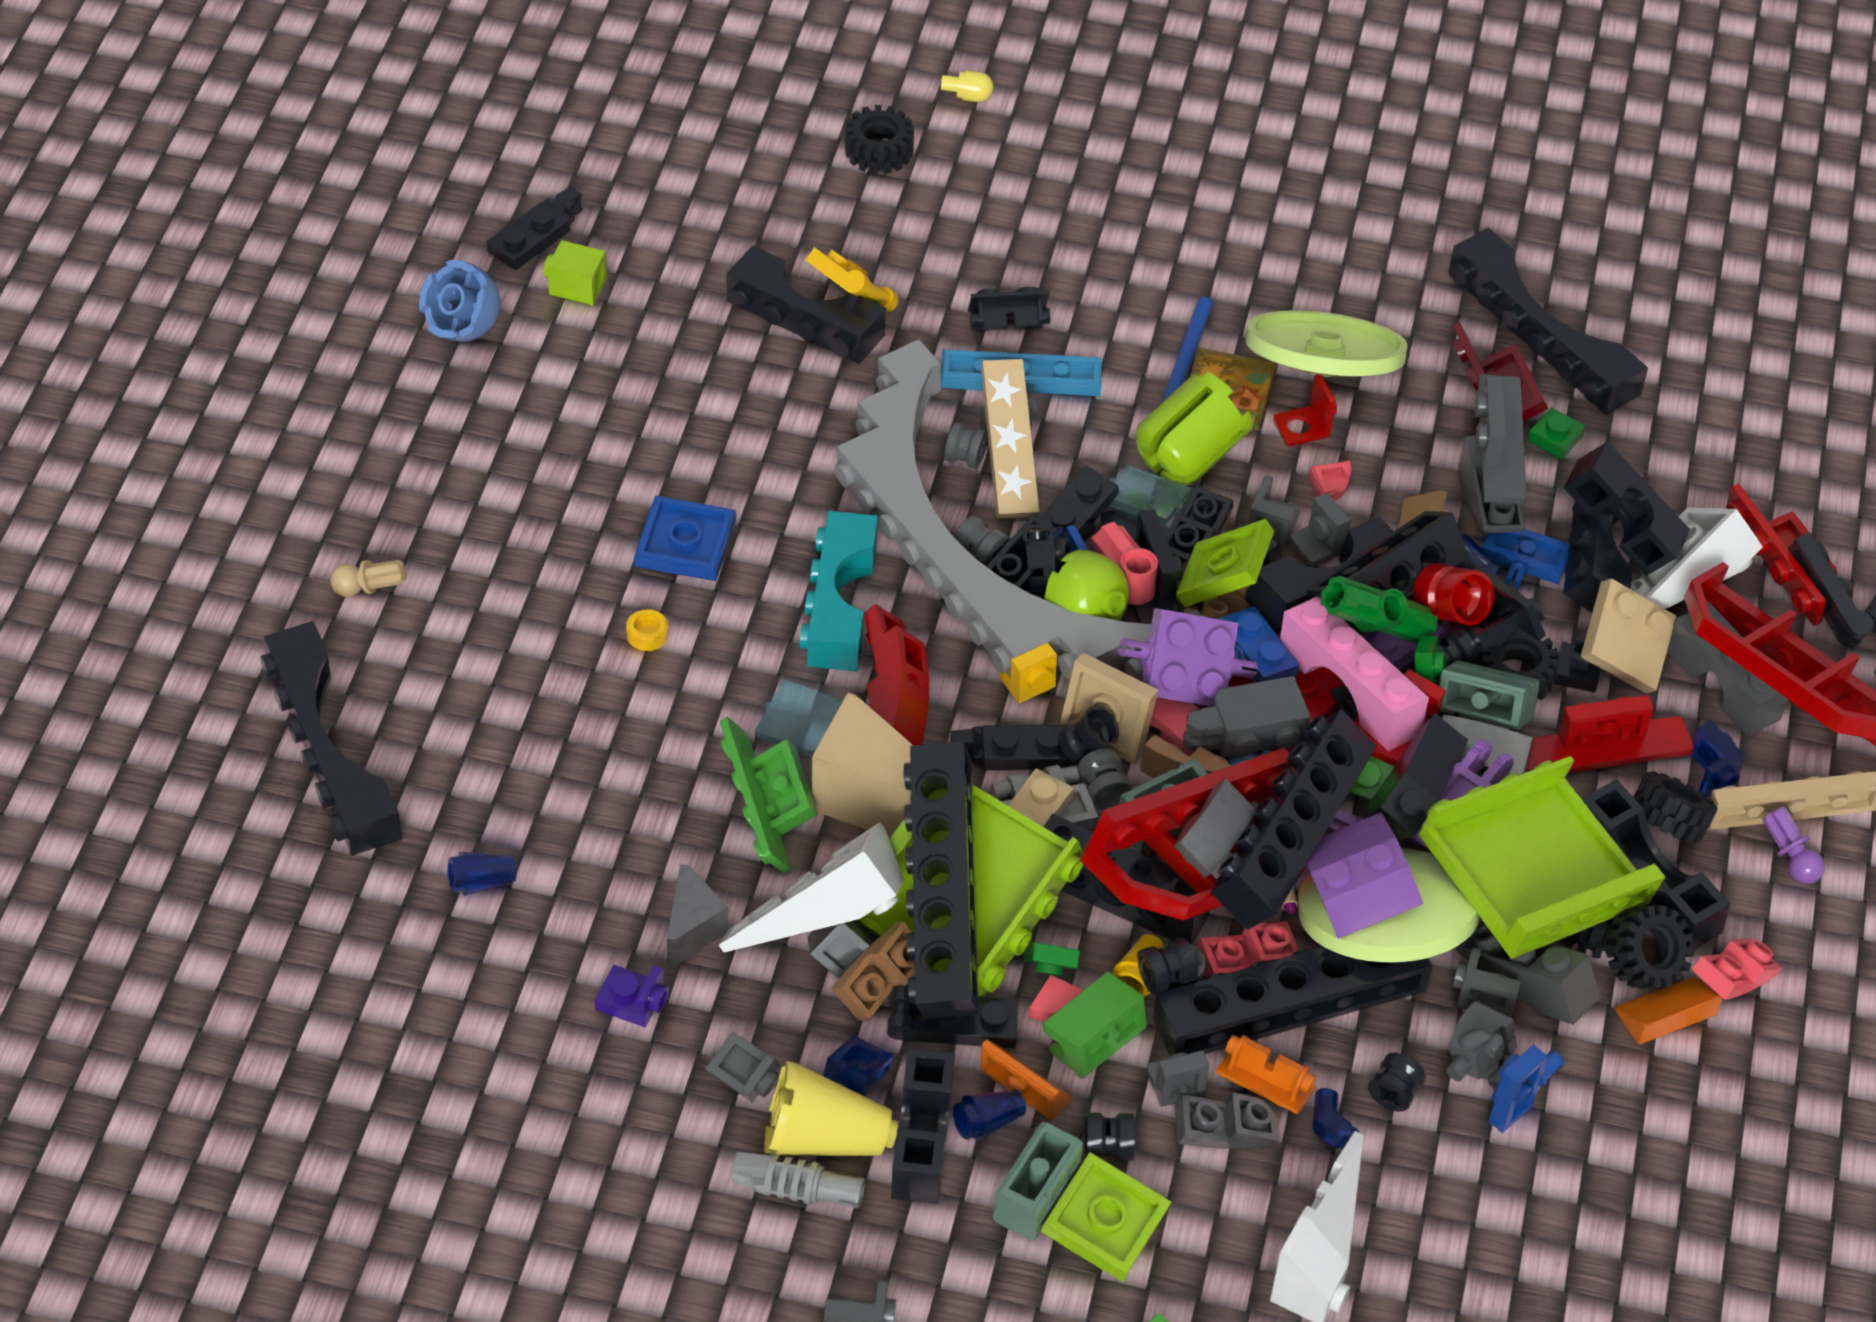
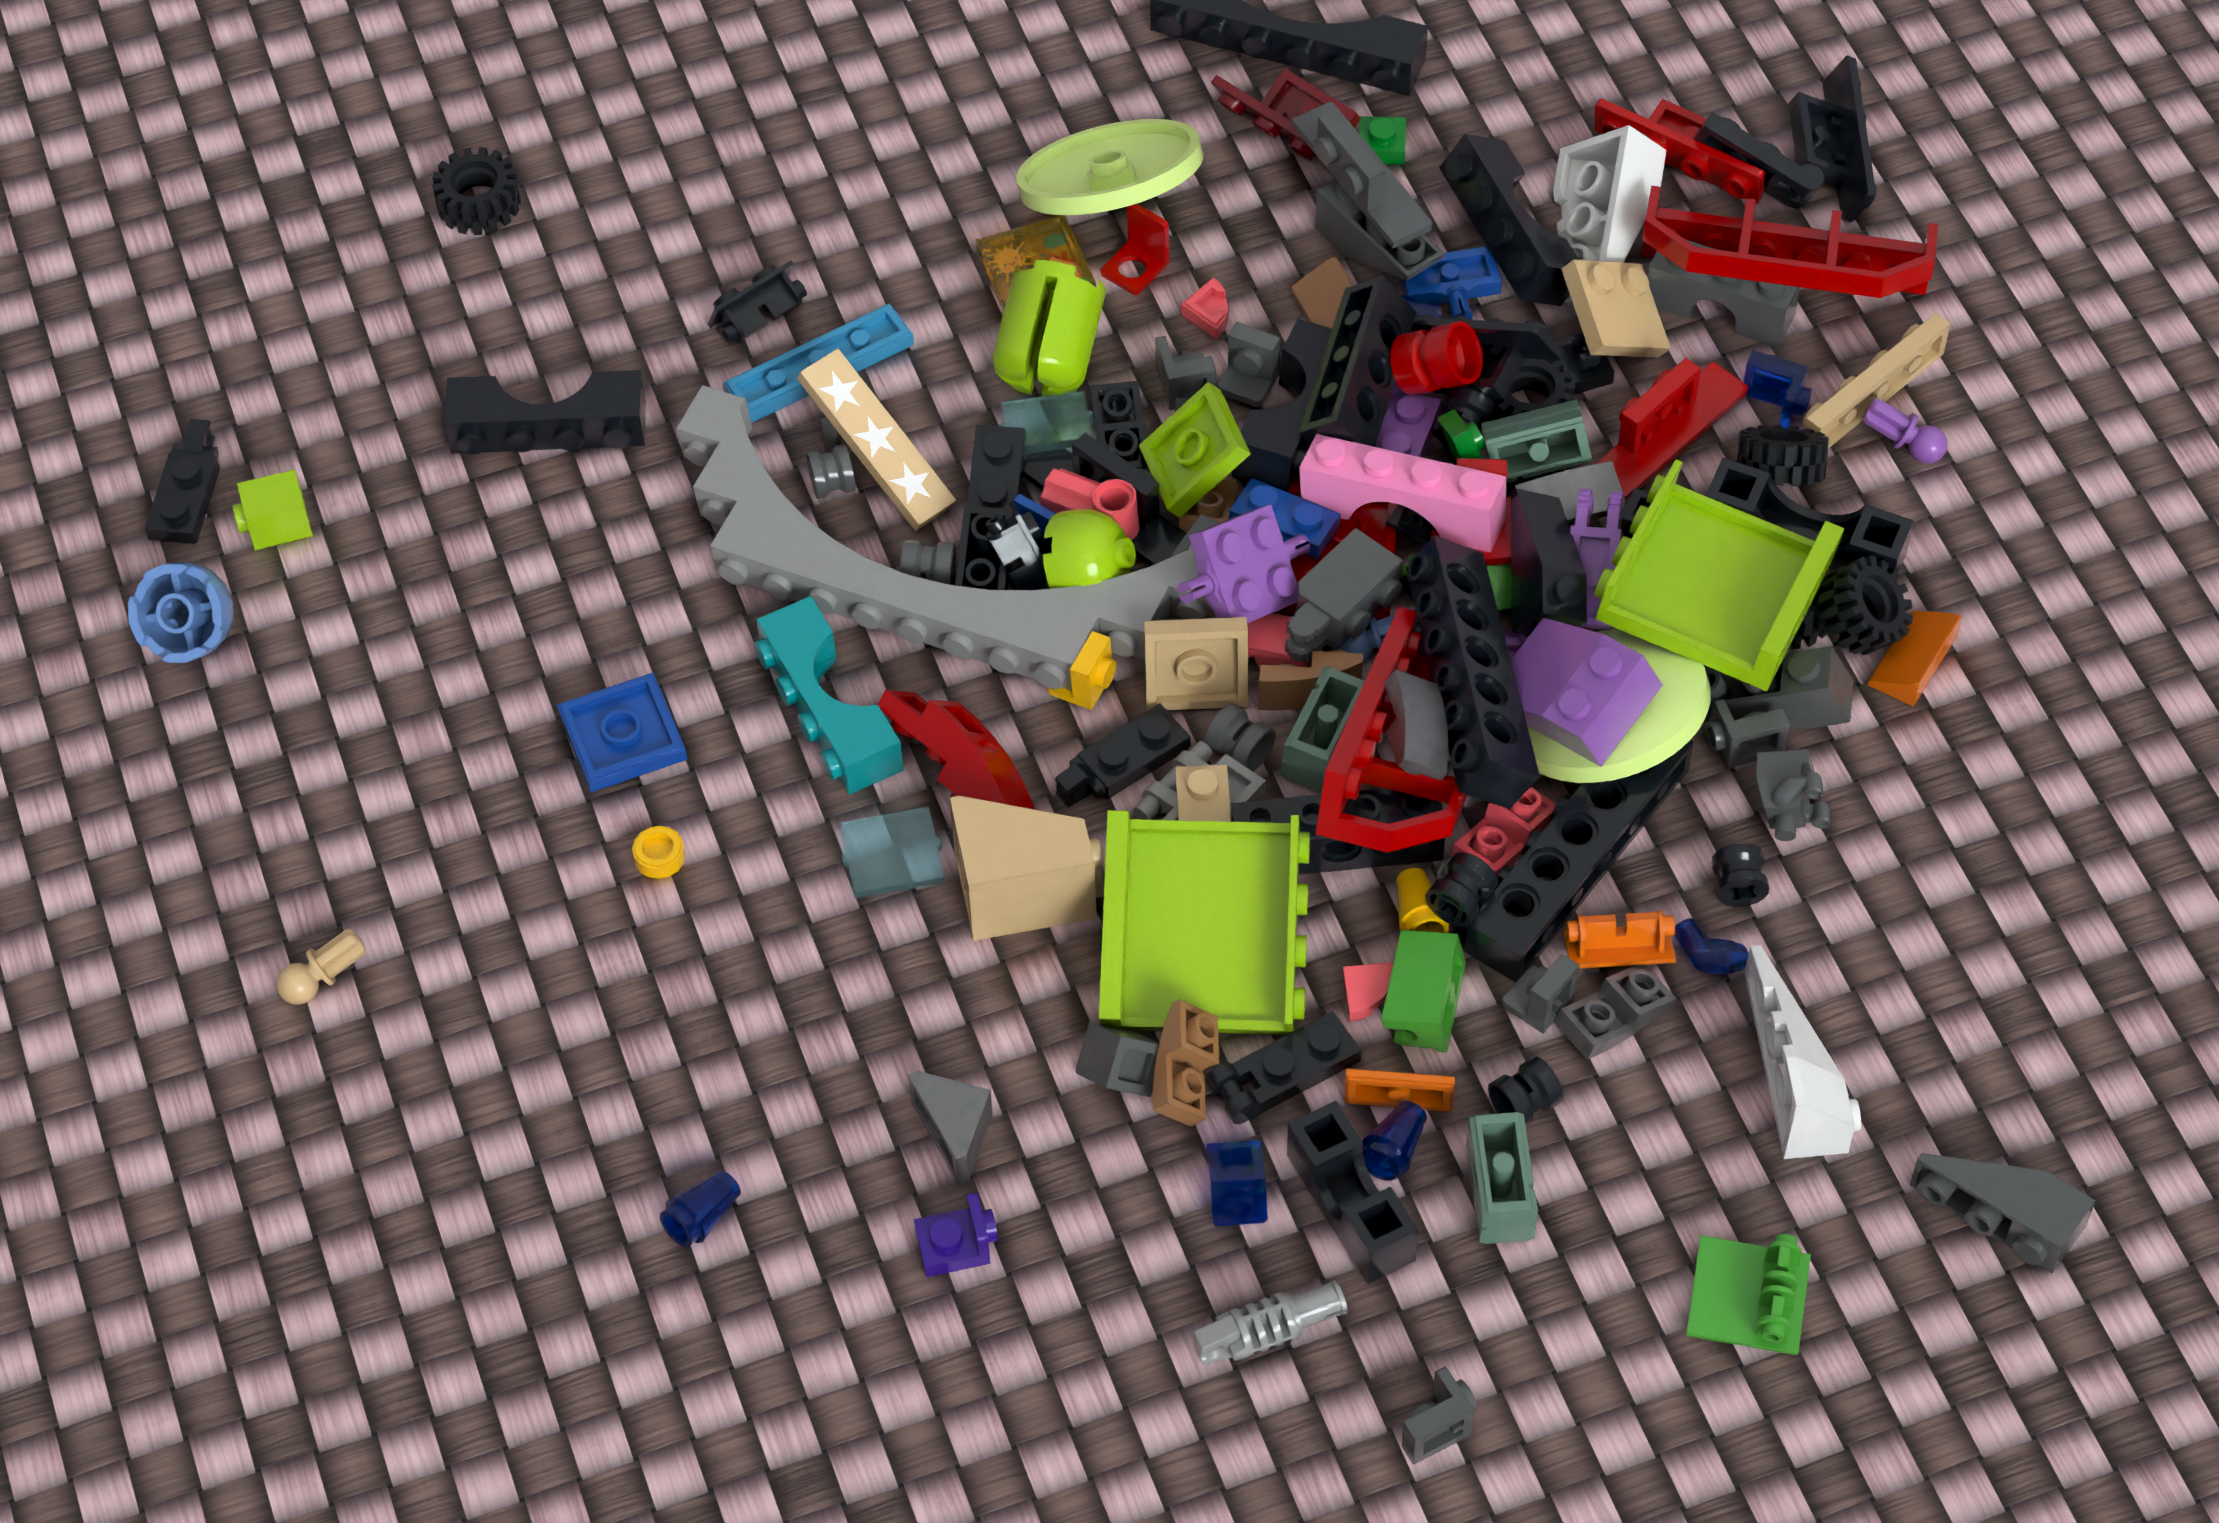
camera: 30 degrees left, 5 degrees up
black arch [260,621,402,856] -> none
dark grey bracket [706,1031,780,1104] -> none
white wedge [719,822,904,952] -> none
bright green bracket [720,717,818,873] -> none
light yellow cone [763,1061,898,1156] -> none
yellow plate [805,247,898,312] -> none
black brick [903,741,979,1019] -> none
light yellow cylinder [940,70,993,102] -> none
green plate [1023,942,1080,976] -> none
lime plate [1040,1152,1171,1282] -> none
black wheel [1058,707,1119,764] -> none
blue bar [1161,296,1213,403] -> none
green piece [1321,576,1437,644] -> none
blue plate [1488,1044,1564,1133] -> none
black arch [1563,441,1690,576] -> none
coral slope [1691,938,1782,1000] -> none

